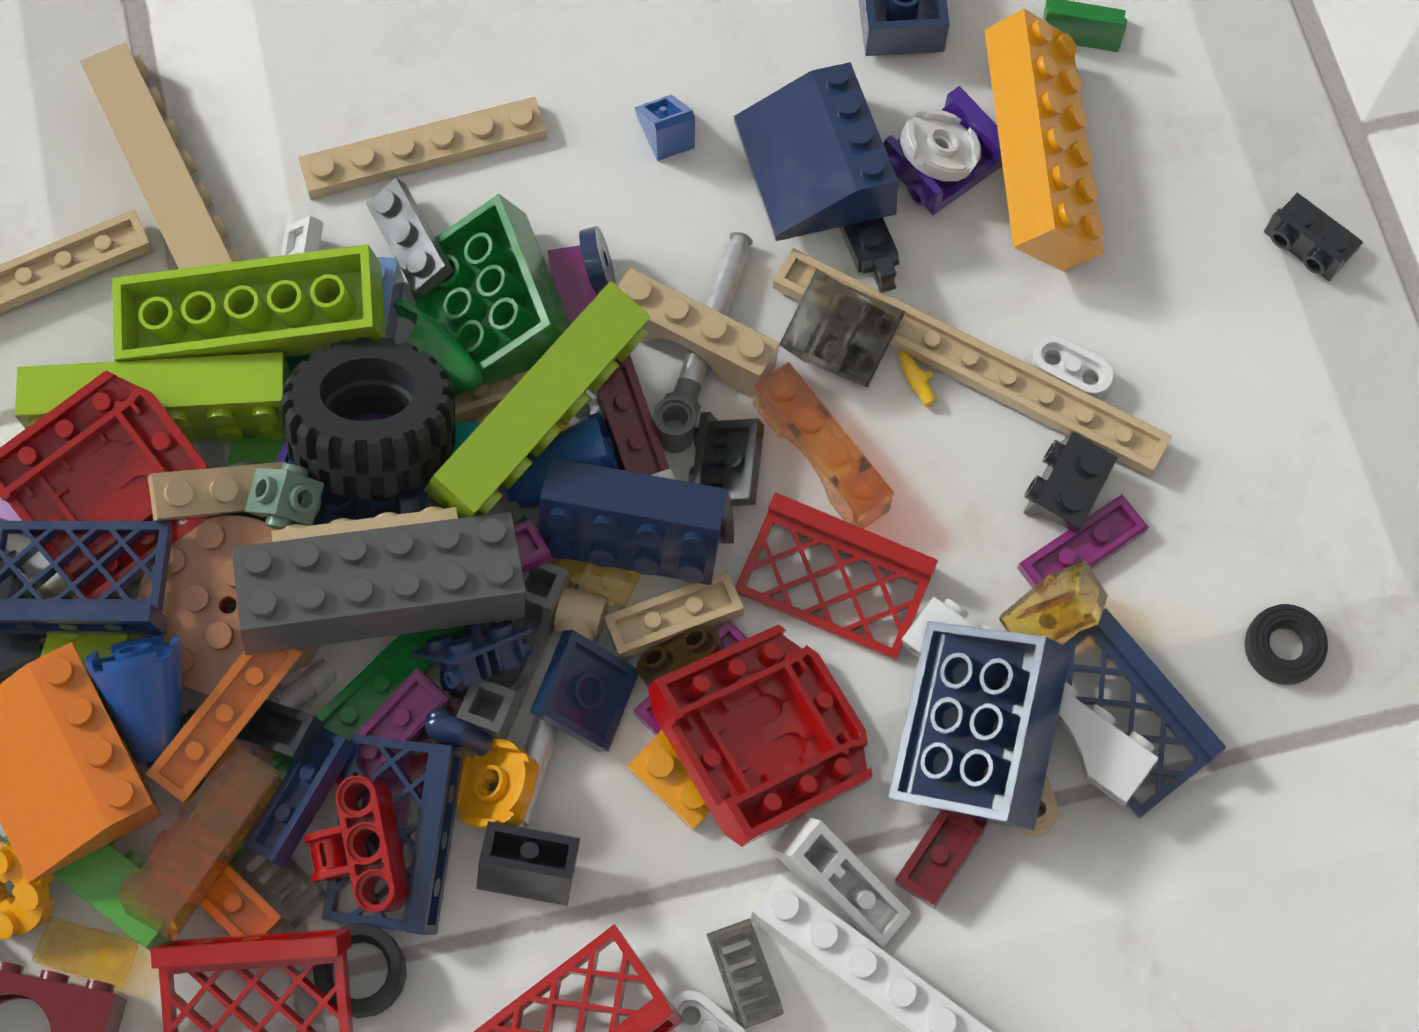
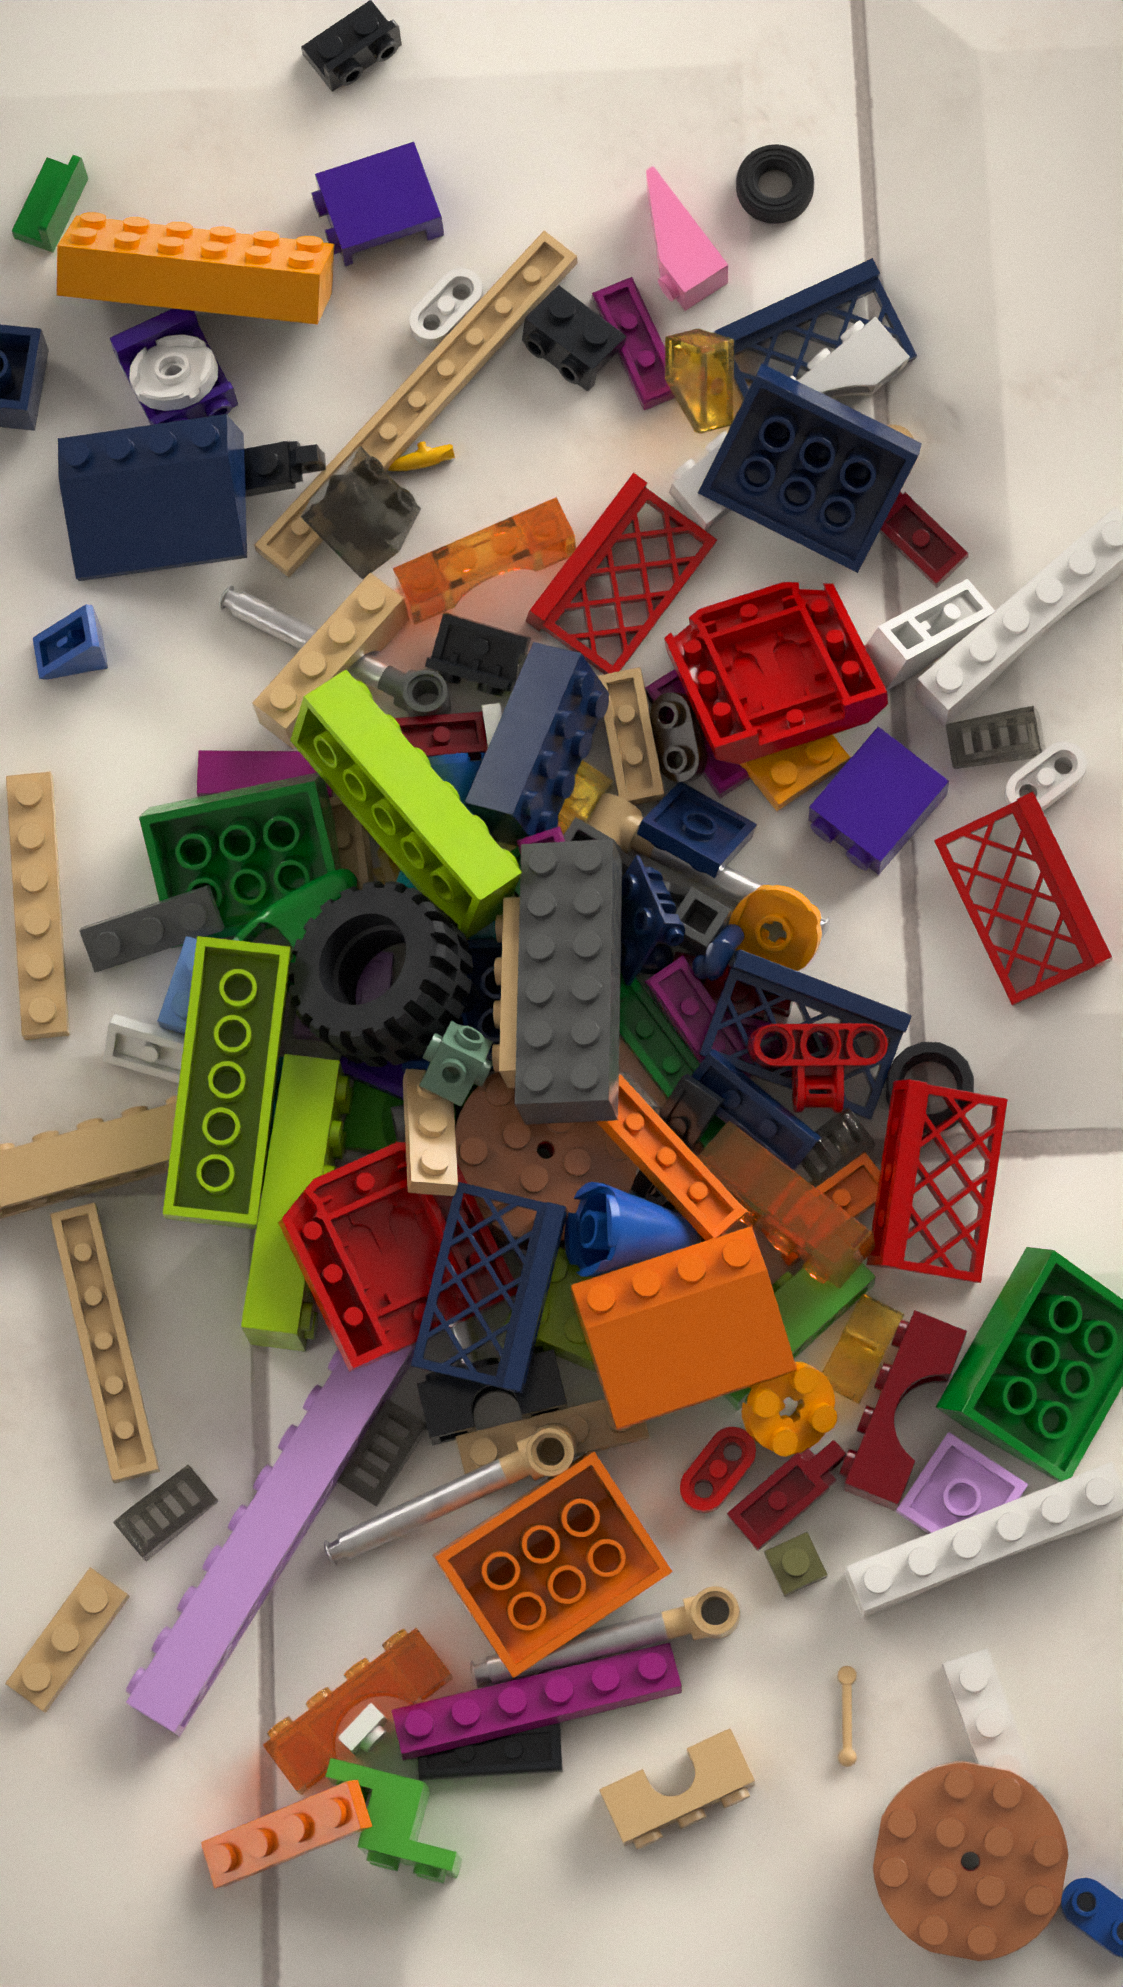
camera: 70 degrees left, 5 degrees up
black brick [476,821,580,906] -> none
dark blue piece [579,226,616,295] -> none
none -> dark purple panel [311,142,444,267]
none -> bright pink slope [646,166,728,311]
none -> dark purple brick [808,727,949,875]

